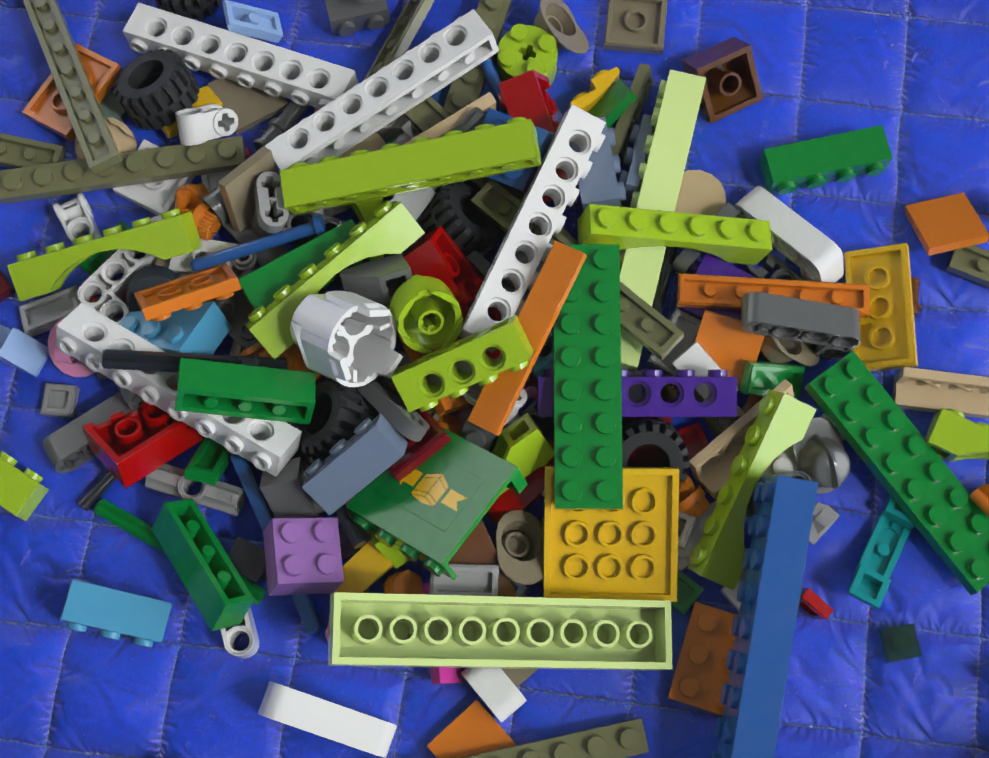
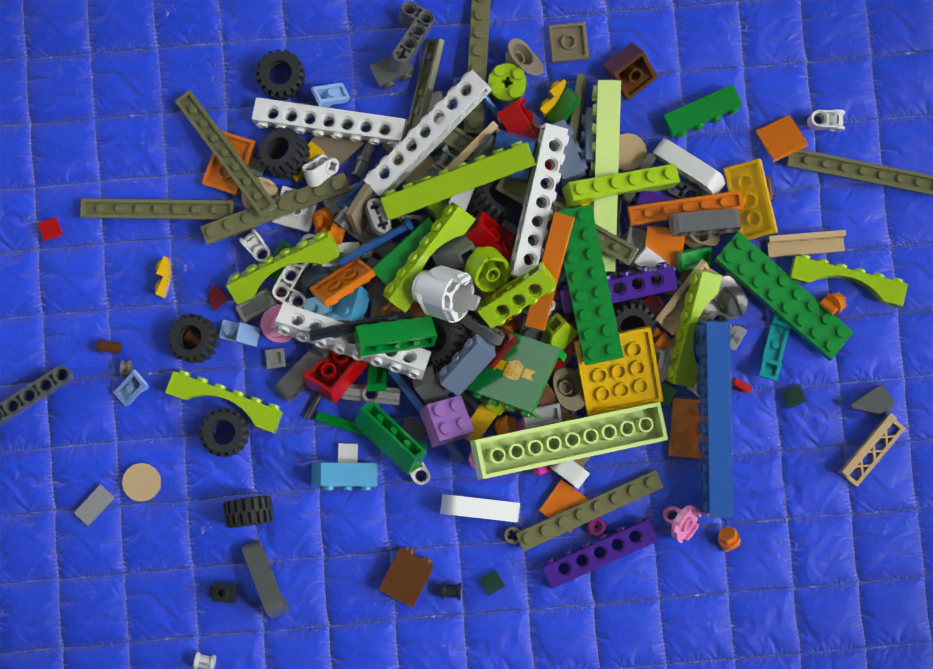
camera: 15 degrees left, 10 degrees up
none -> white tile [338,443,358,463]

